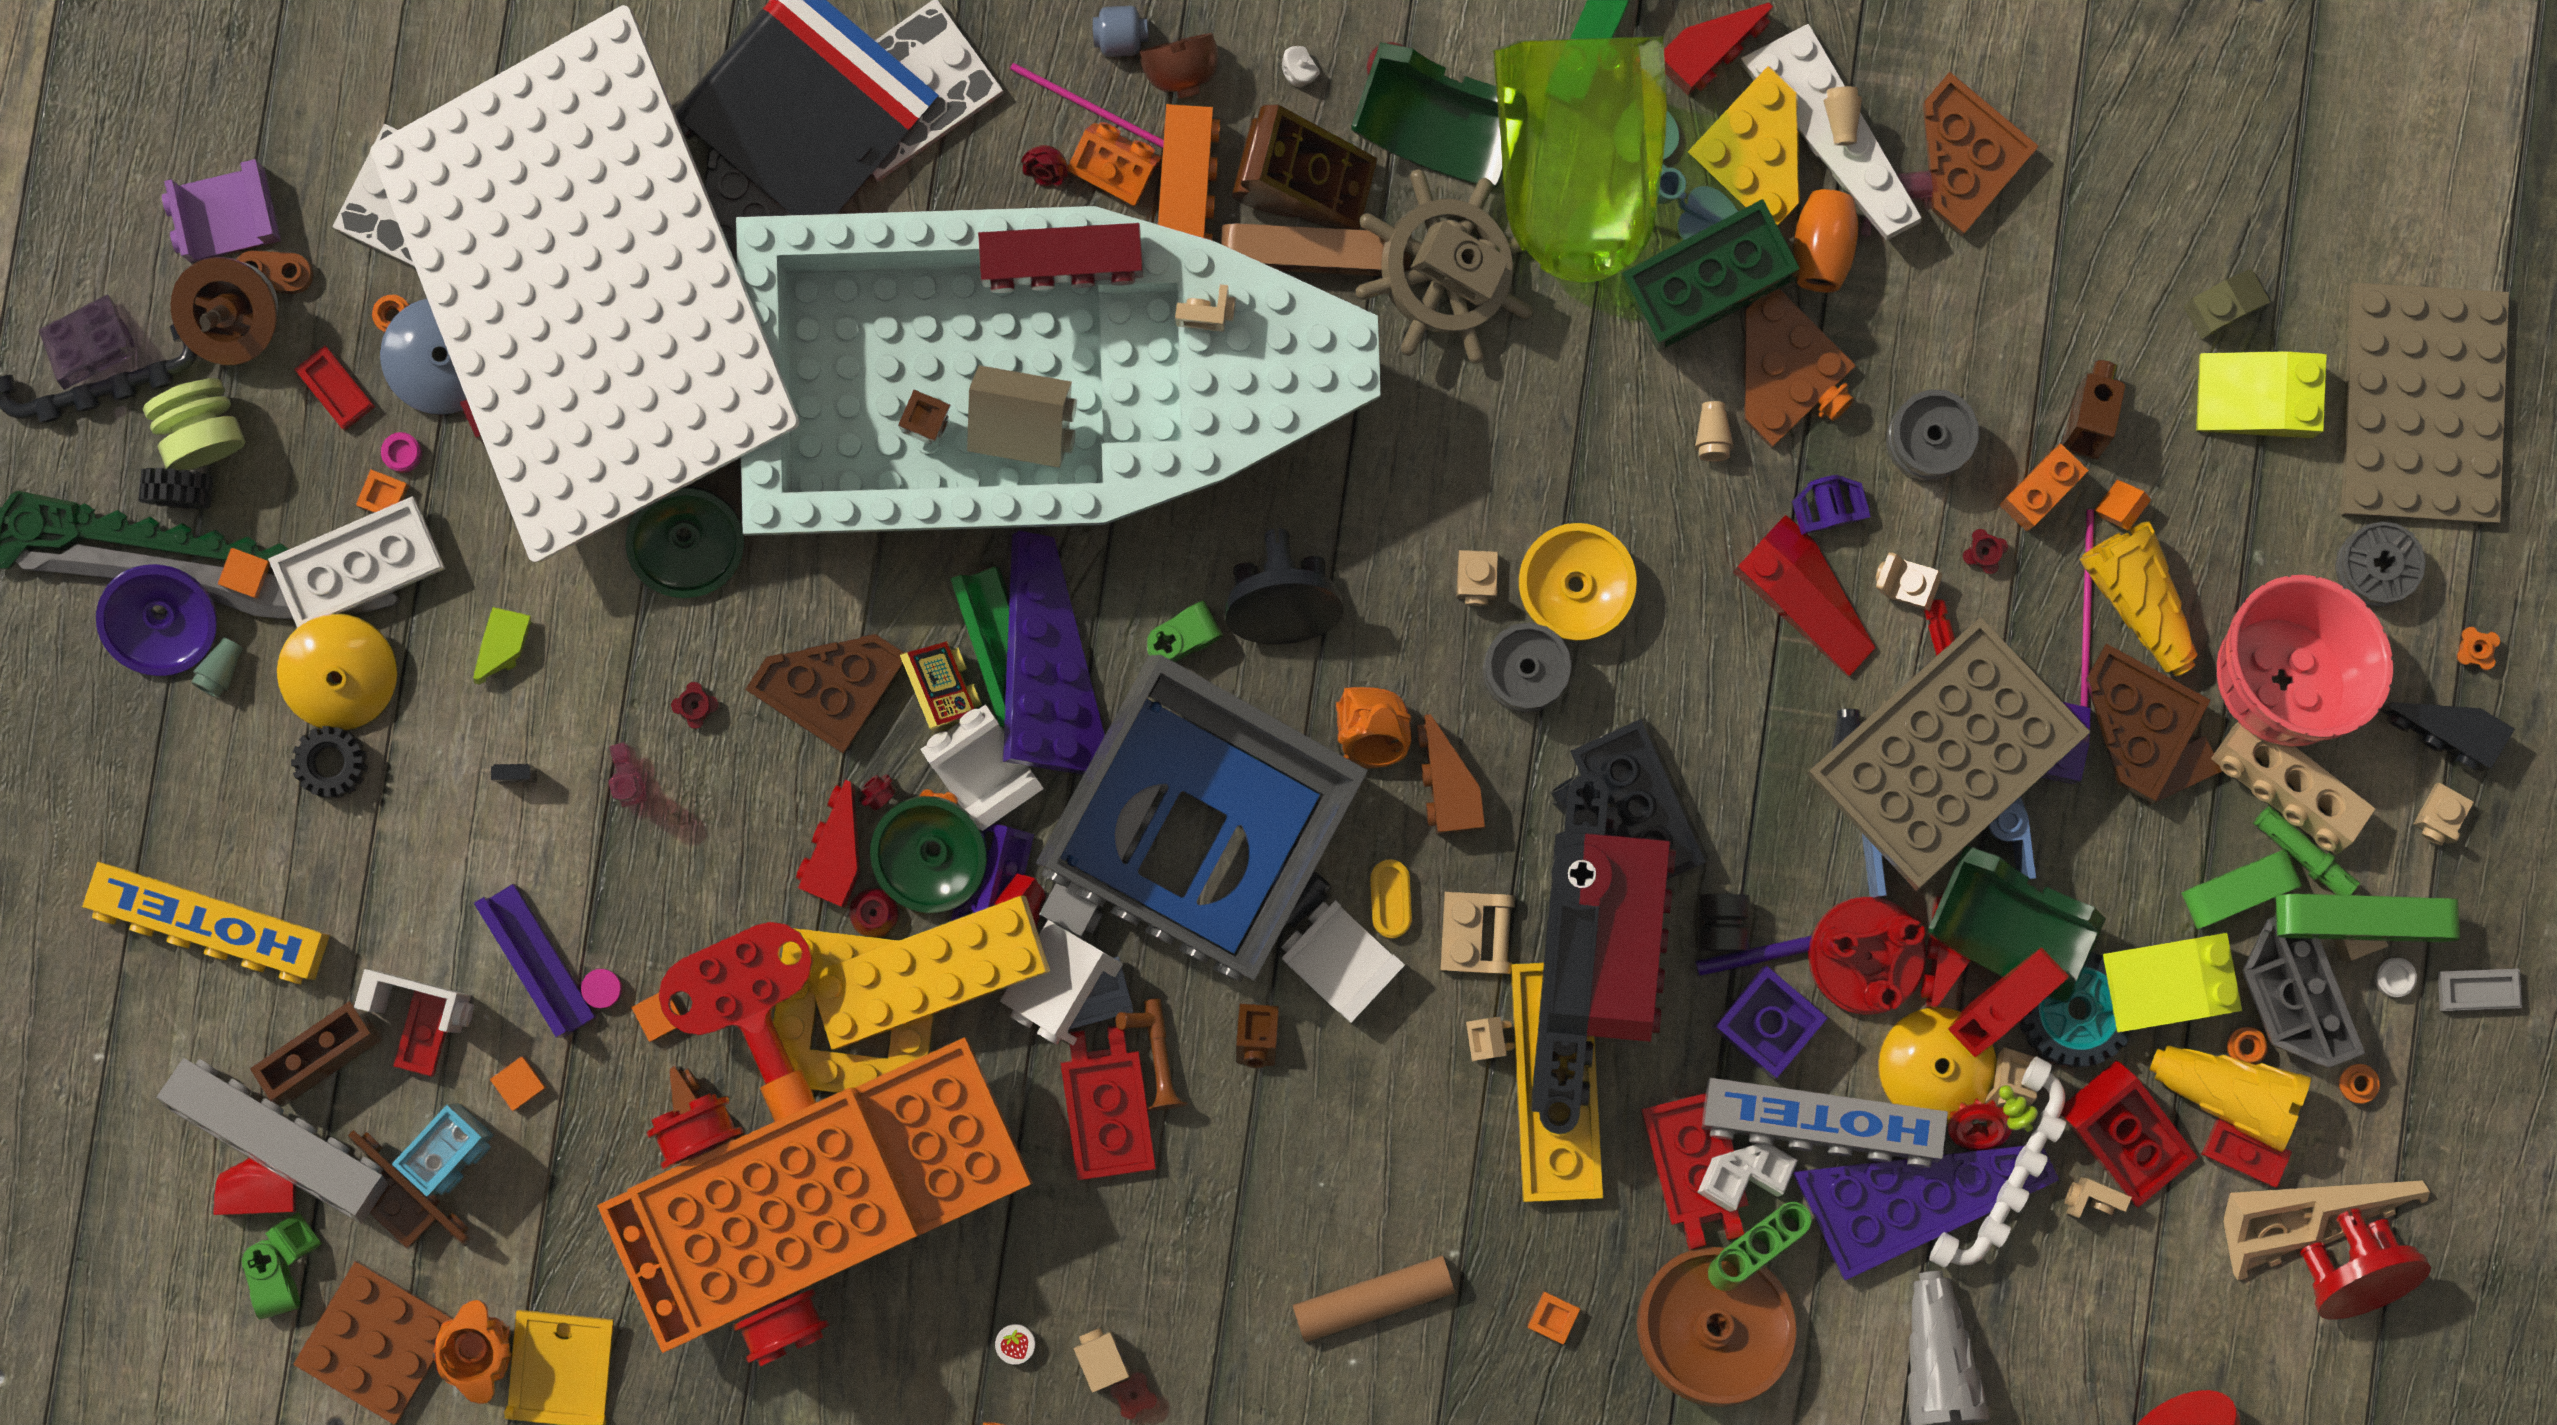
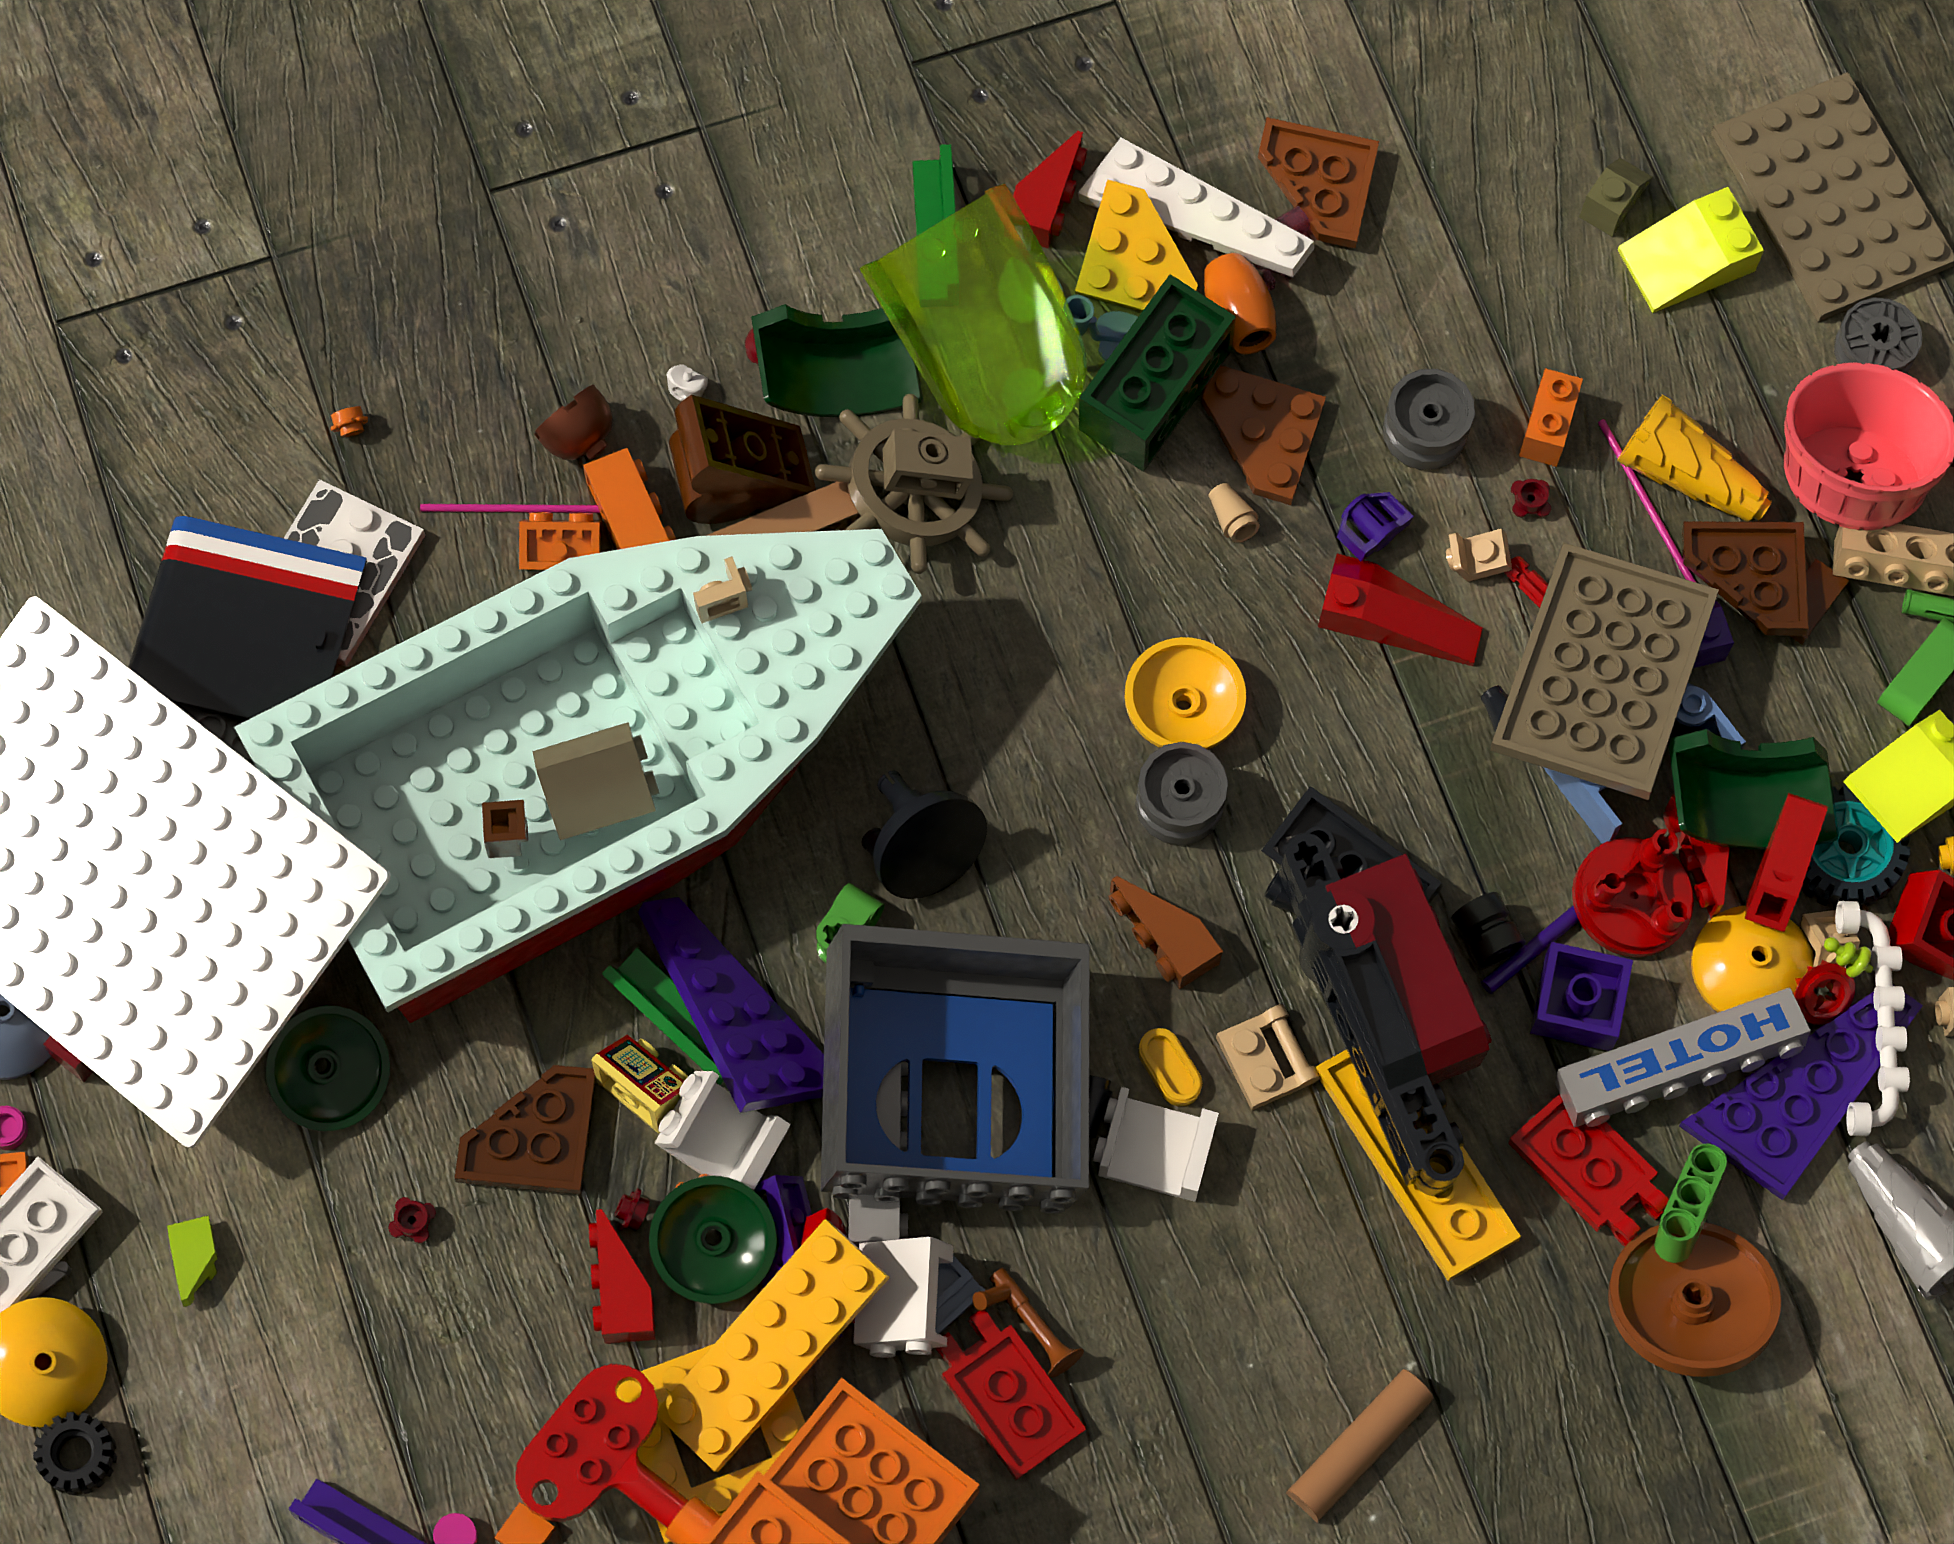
camera: 30 degrees left, 15 degrees down
black tile [491,764,537,783] -> none
clear pink bar [608,742,647,808] -> none
dark red plate [849,888,899,938] -> none
dark red brick [978,223,1143,293] -> none
dark red plate [1021,145,1068,187] -> none
sand blue head [1093,6,1149,57] -> none
reddish brown bracket [1236,1004,1279,1068] -> none
orange piece [1335,687,1411,769] -> none
tan bracket [1456,550,1498,606] -> none
tan tile [1466,1016,1515,1061] -> none
orange tile [1527,1291,1580,1345] -> none
white tile [1697,1144,1798,1212] -> none
orange plate [1818,383,1854,421] -> none
tan cone [1823,86,1862,146] -> none
reddish brown torso [2062,360,2125,460] -> none
orange tile [2095,479,2151,530] -> none

